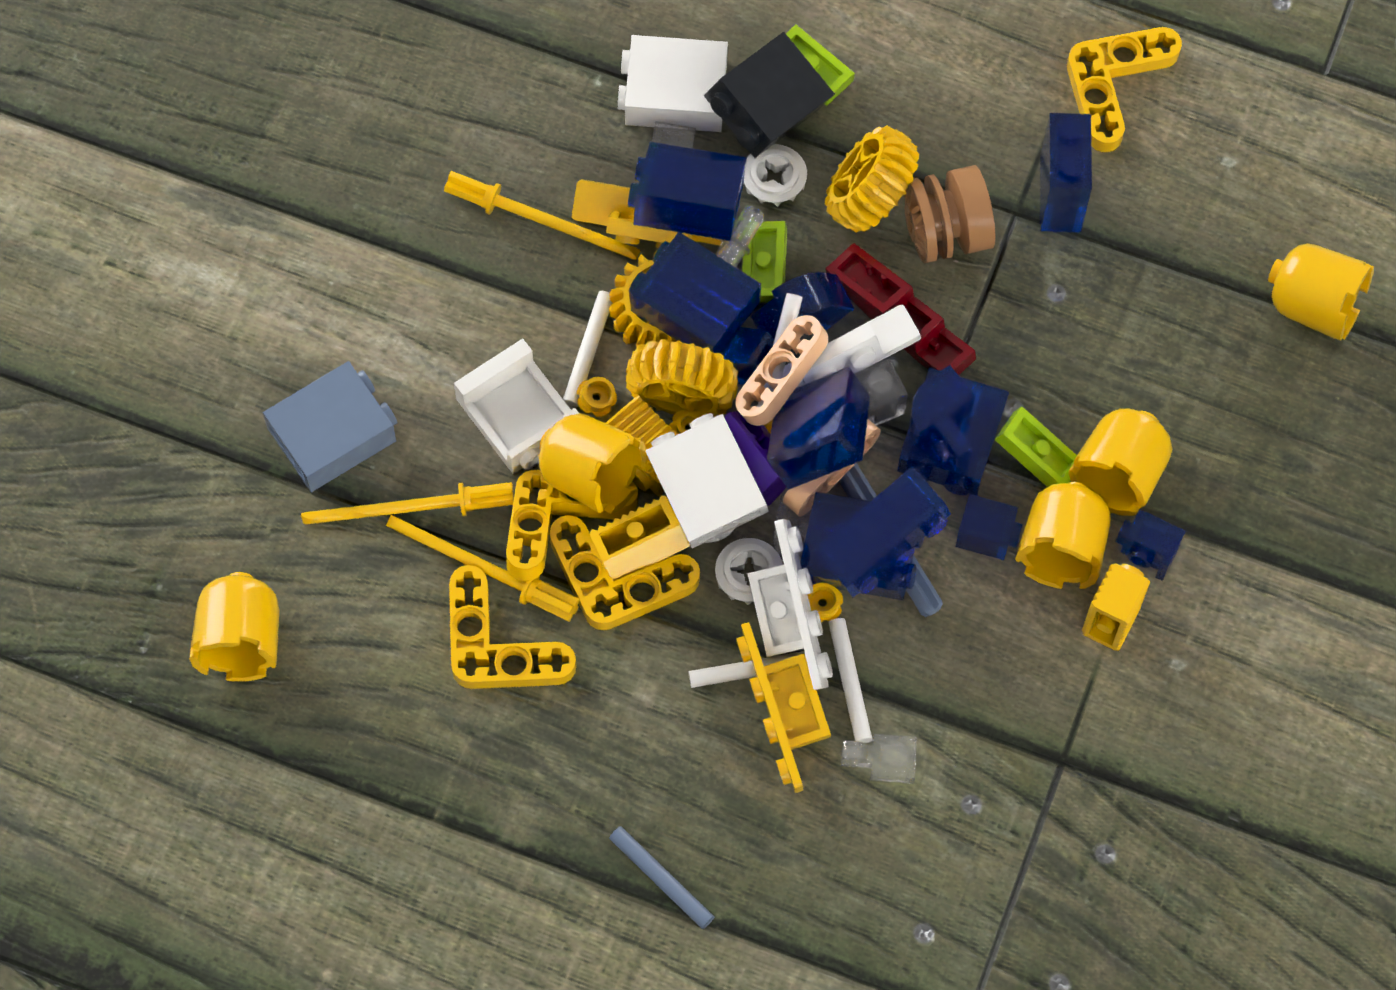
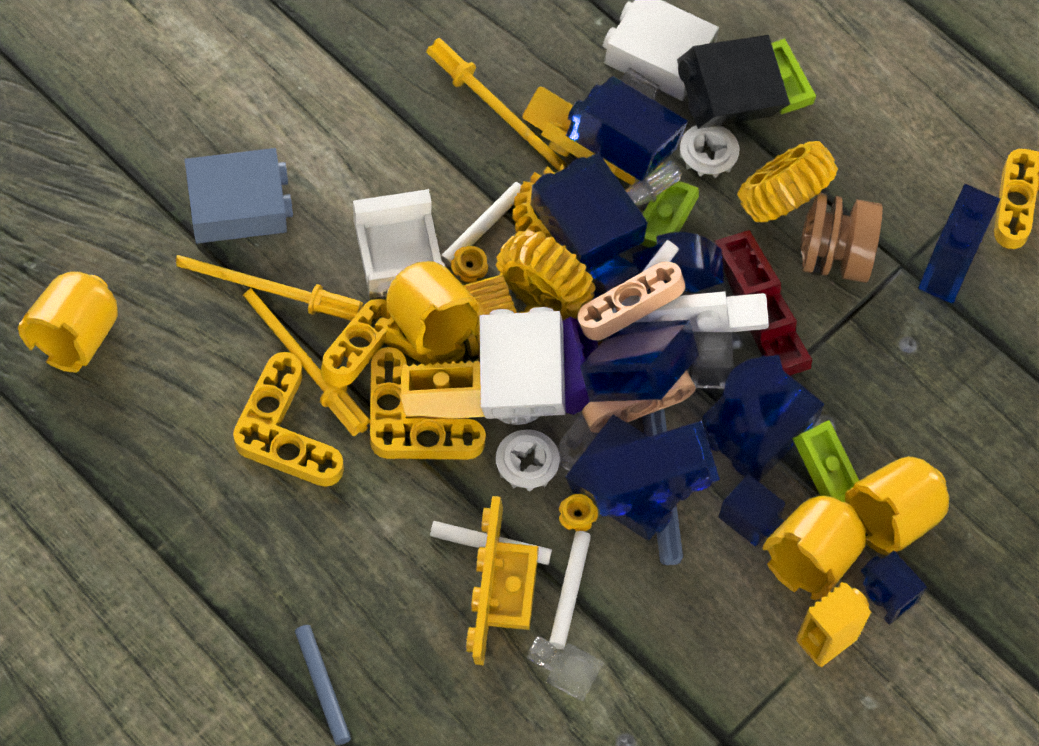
camera: 20 degrees right, 5 degrees down
white bracket [747,519,833,690] -> none

